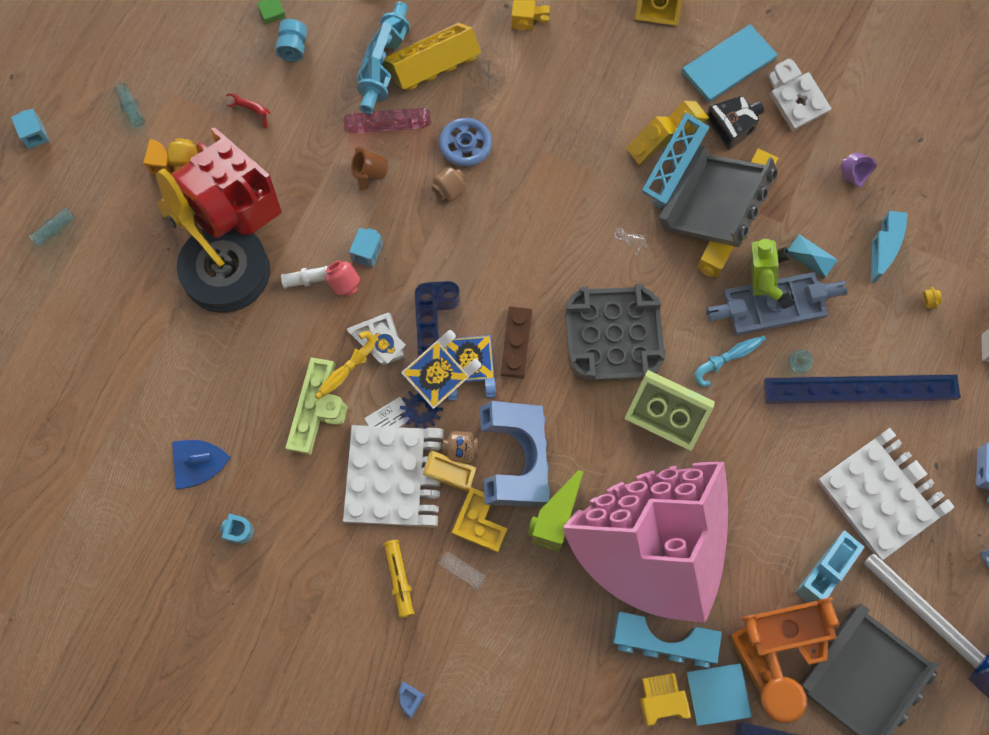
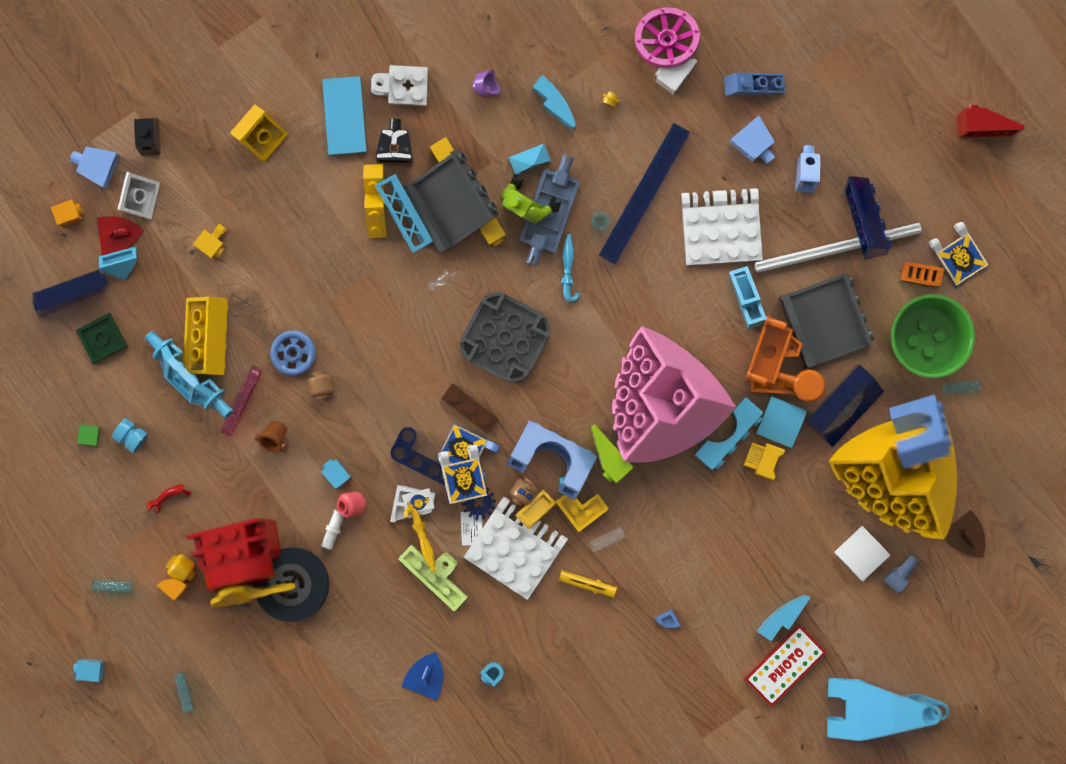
camera: 65 degrees left, 15 degrees up
yellowish green brick [624,370,715,451] -> none

